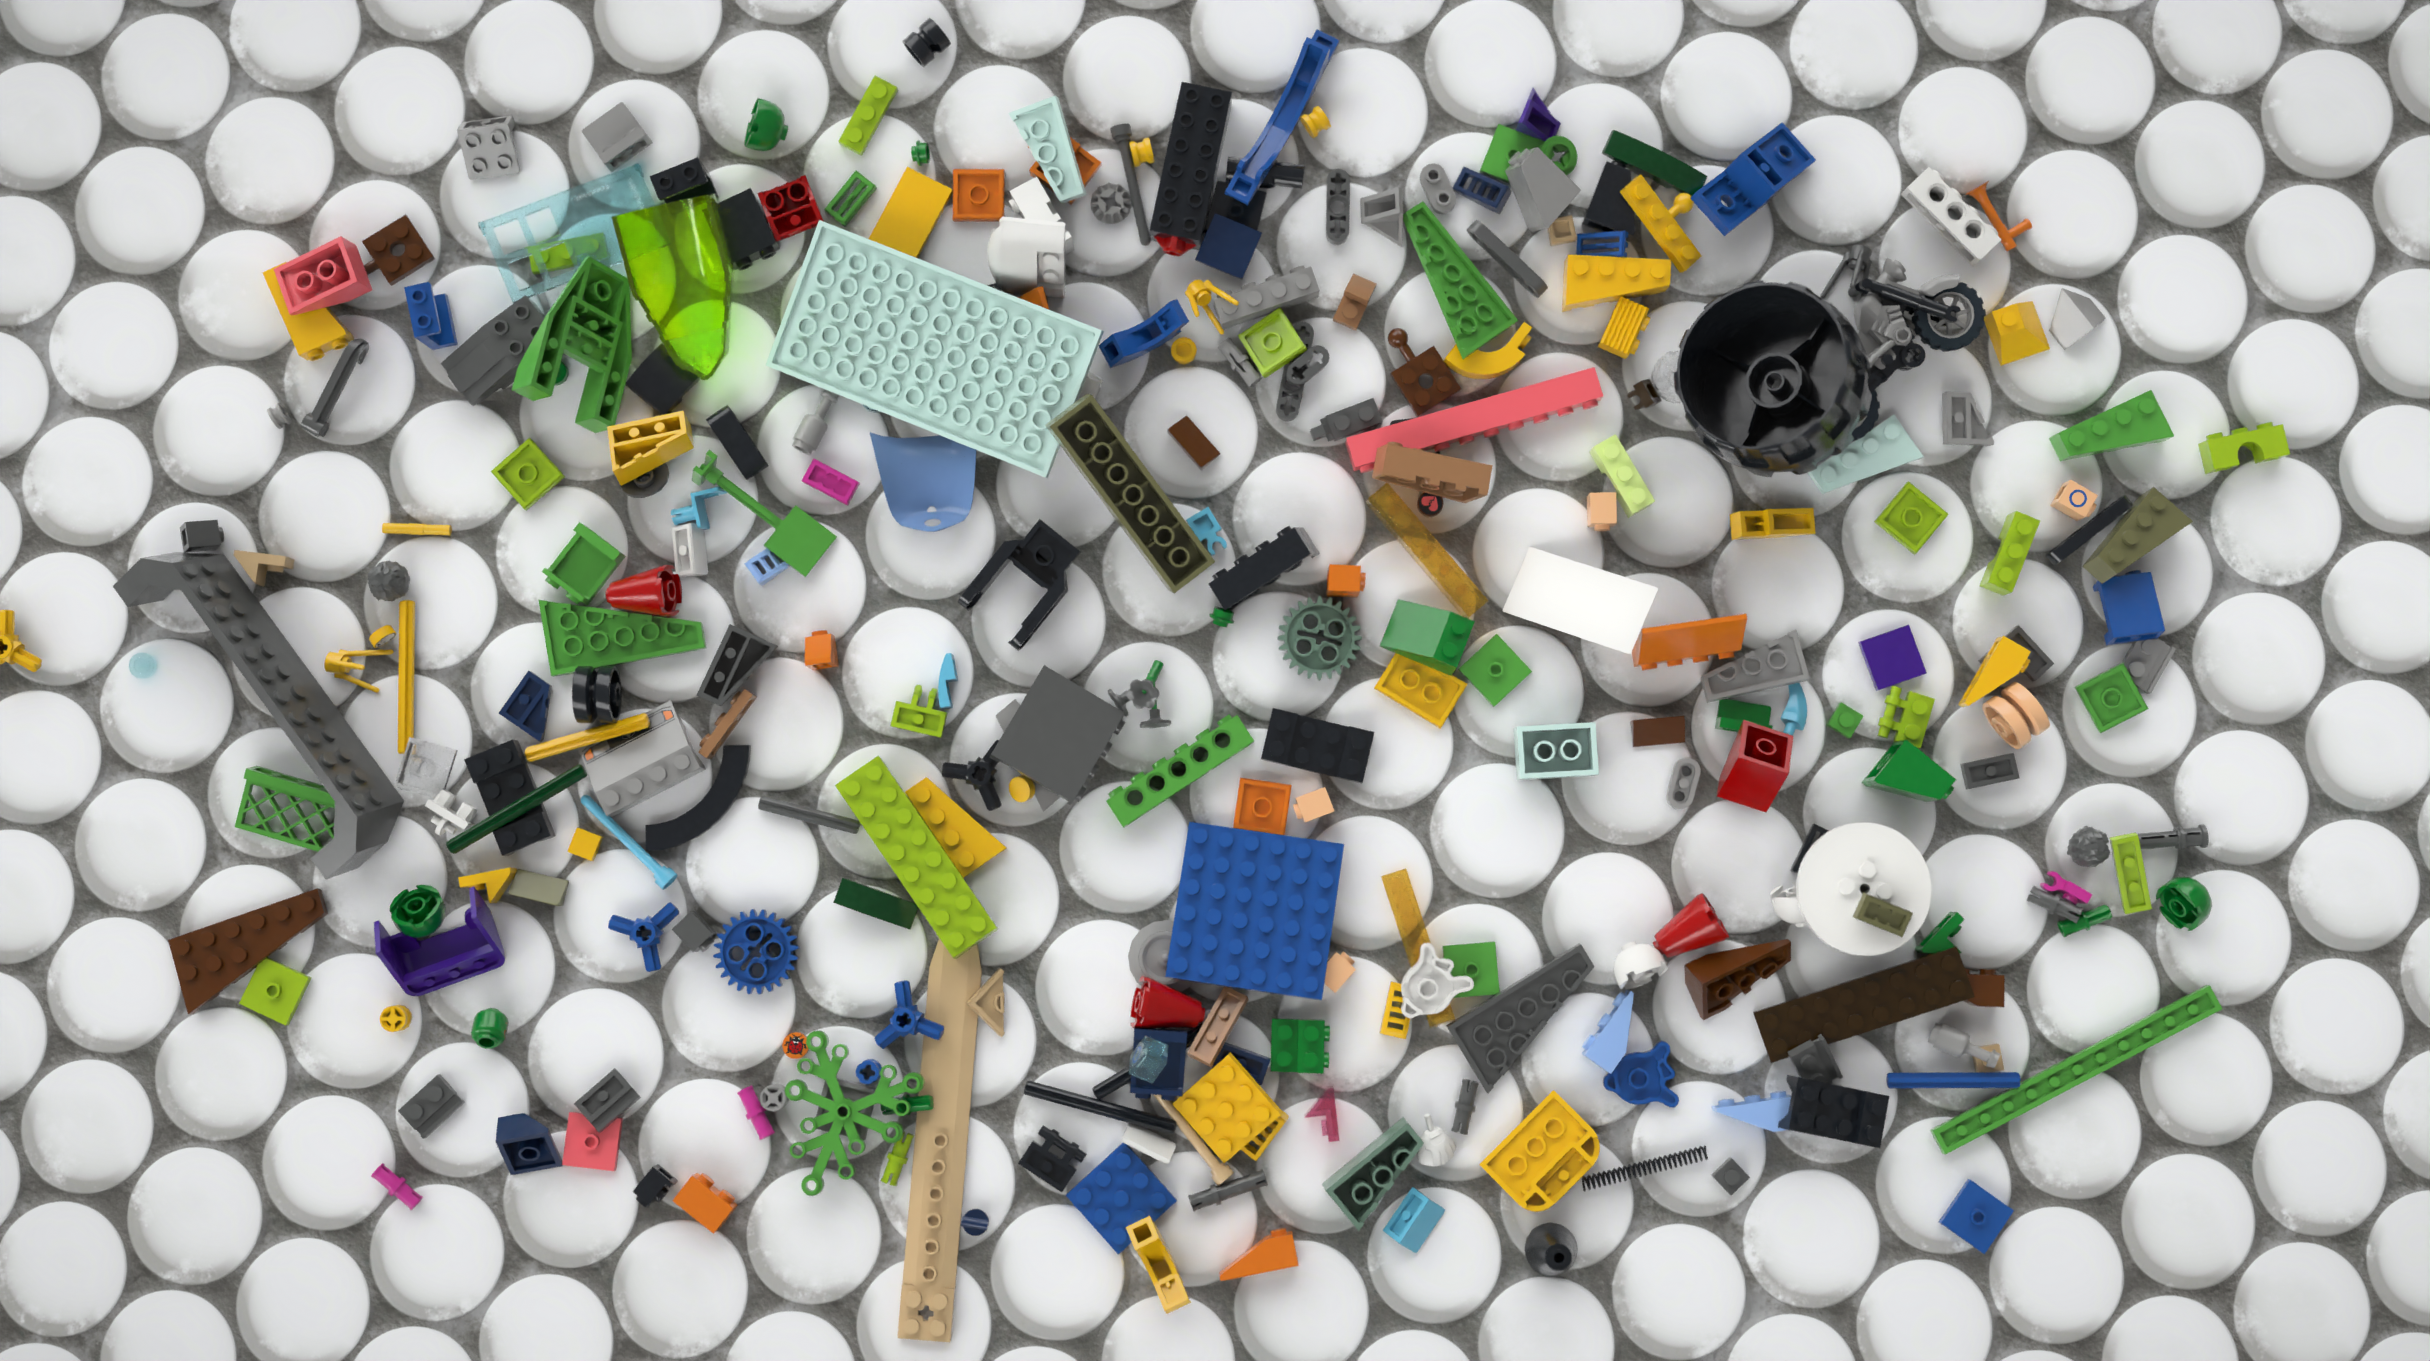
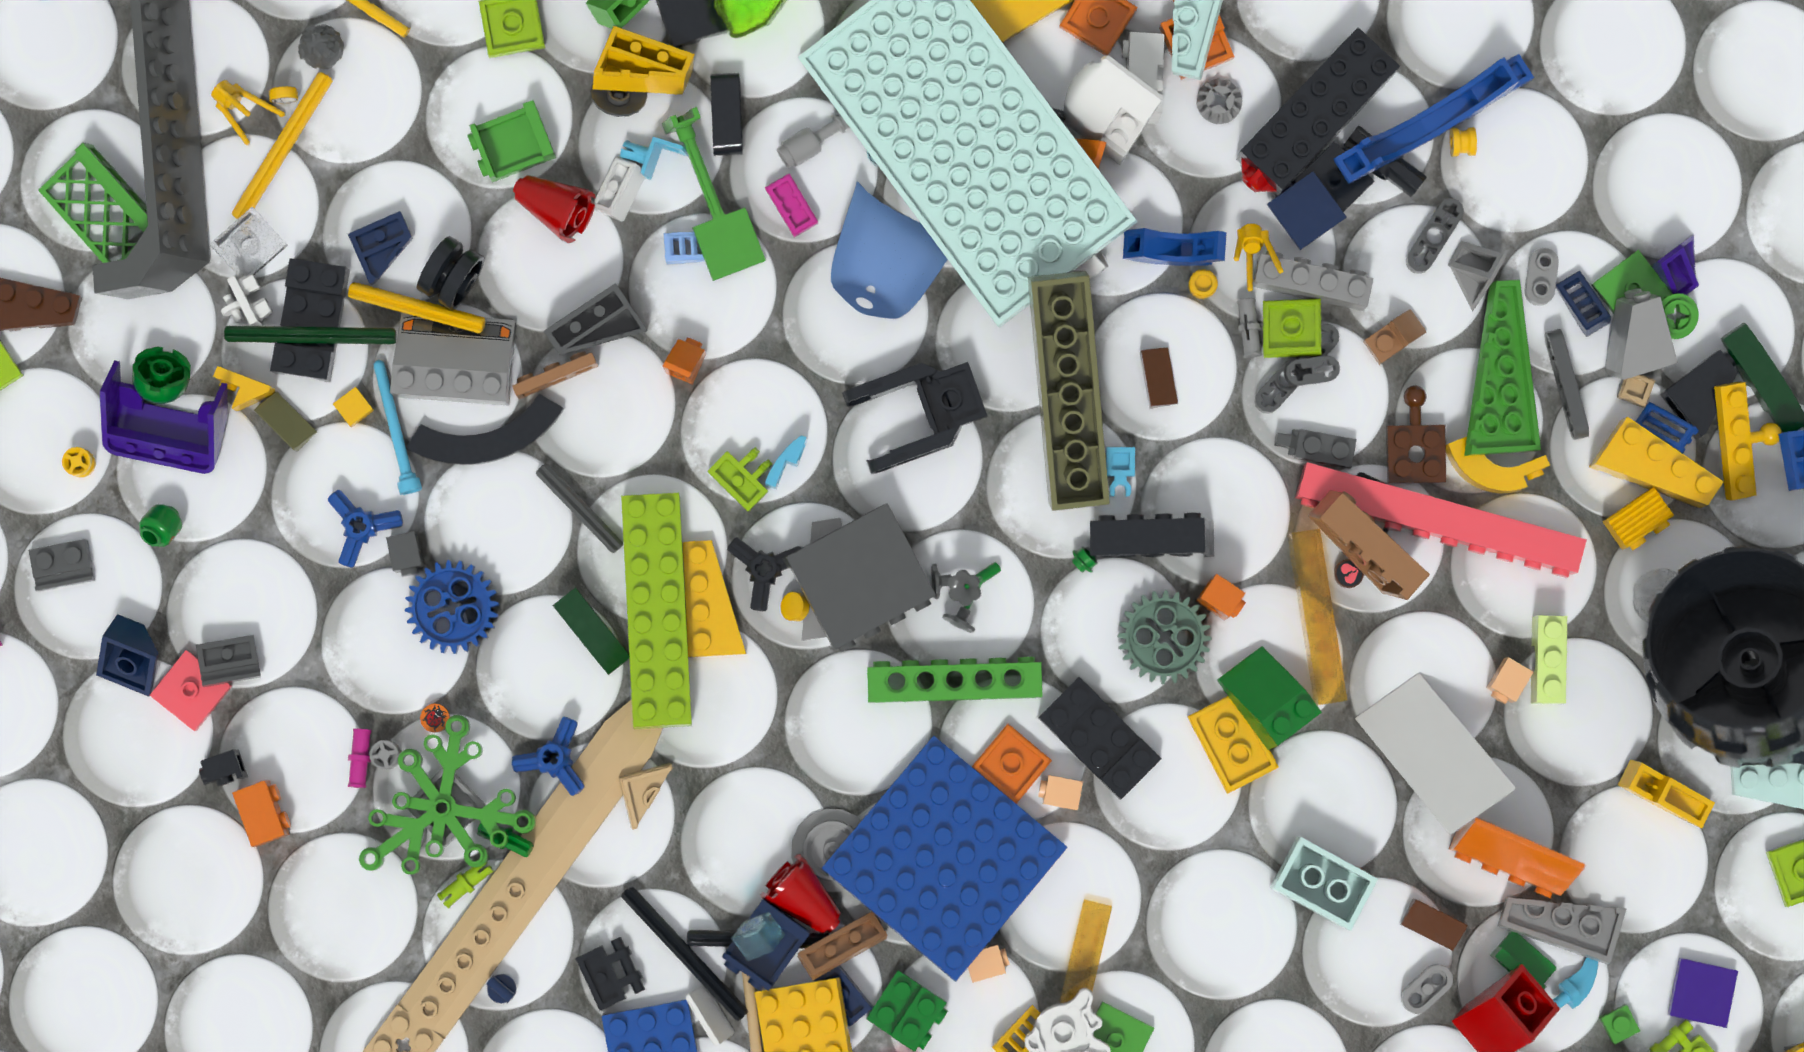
camera: 30 degrees right, 0 degrees up
bright green wing [539,600,707,677] -> none
blue bush [856,1059,882,1084] -> none
dark grey piece [1110,123,1151,246] -> none
yellow wheel [1129,138,1155,167] -> none
bright green plate [1458,634,1532,707] -> none
dark brown tile [1627,379,1662,410] -> none

